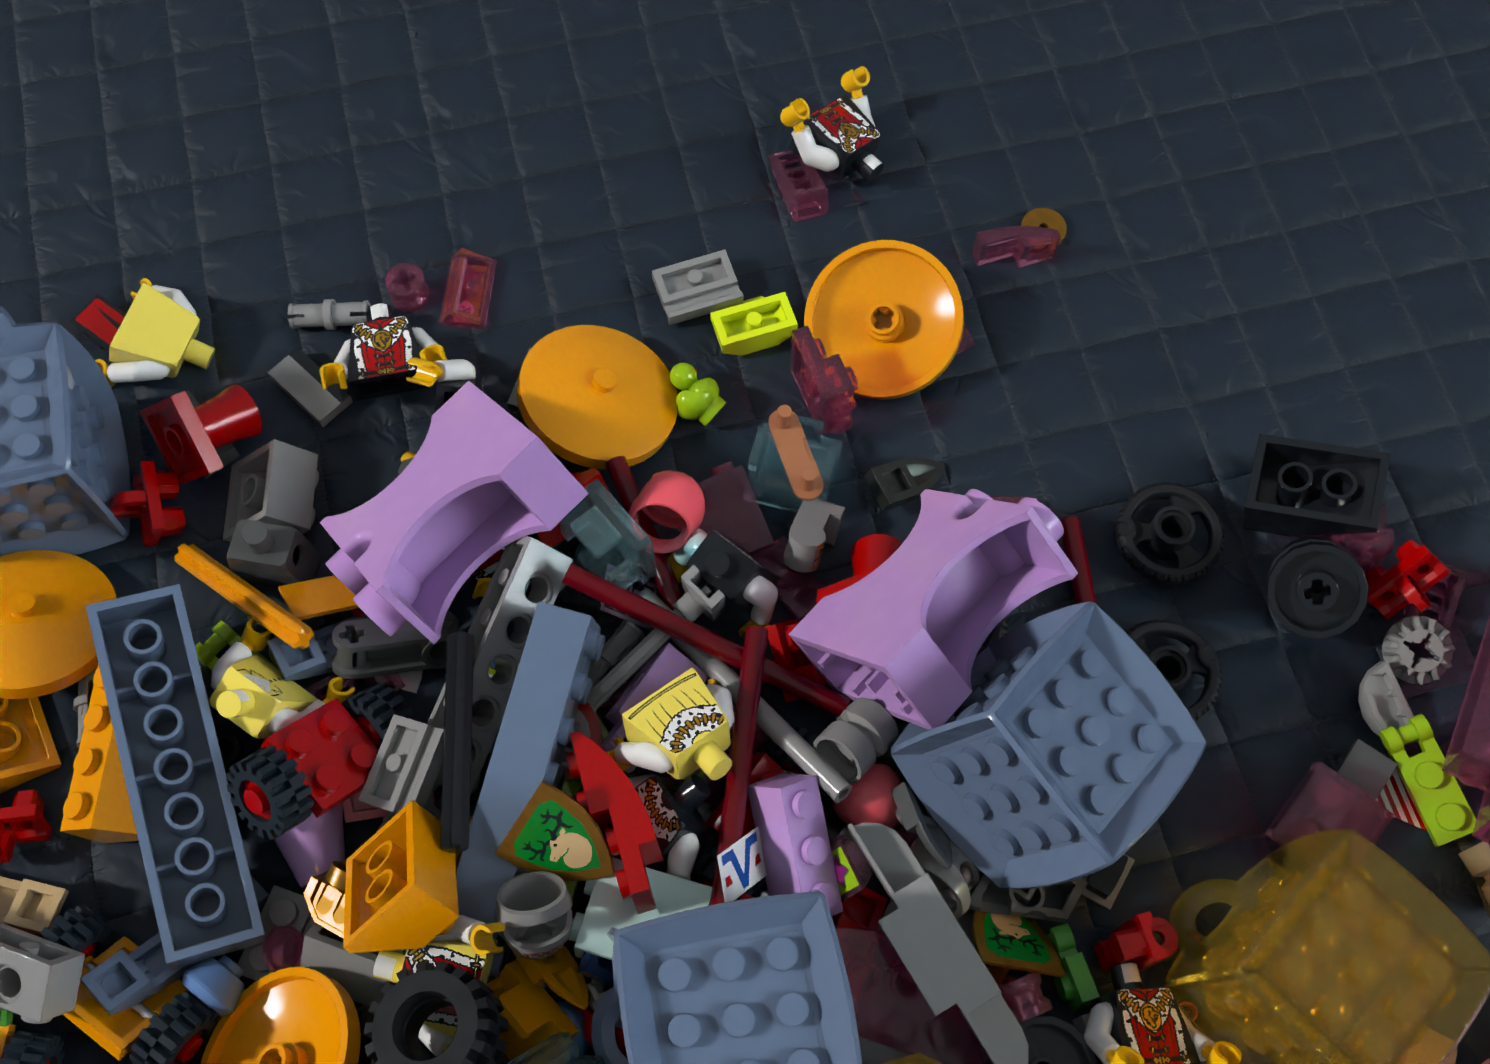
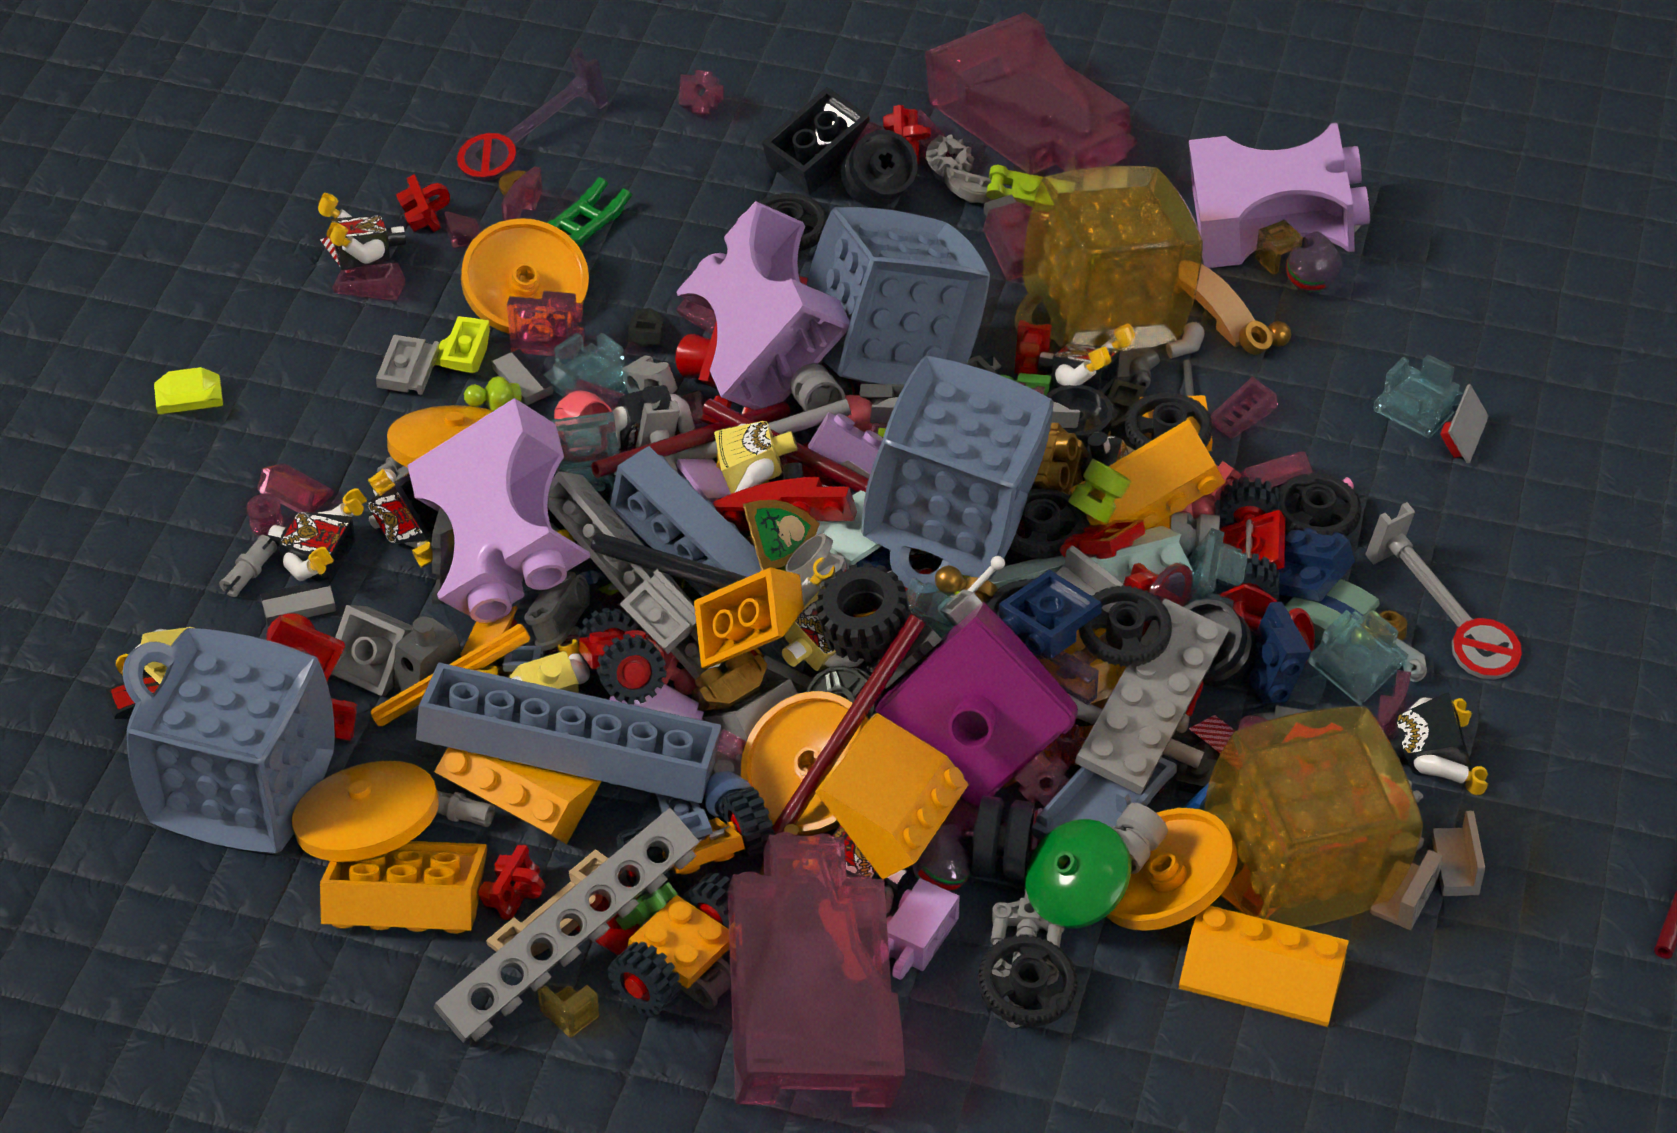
camera: 60 degrees left, 20 degrees down
nougat piece [768,404,824,501] -> none
none -> neon yellow slope [154,367,223,415]
none -> red hips [396,174,450,232]
none -> clear pink slope [444,212,480,248]
none -> clear purple piece [457,47,609,181]
none -> light grey tile [492,349,553,406]
none -> green piece [547,177,632,247]
none -> clear pink brick [678,70,724,115]

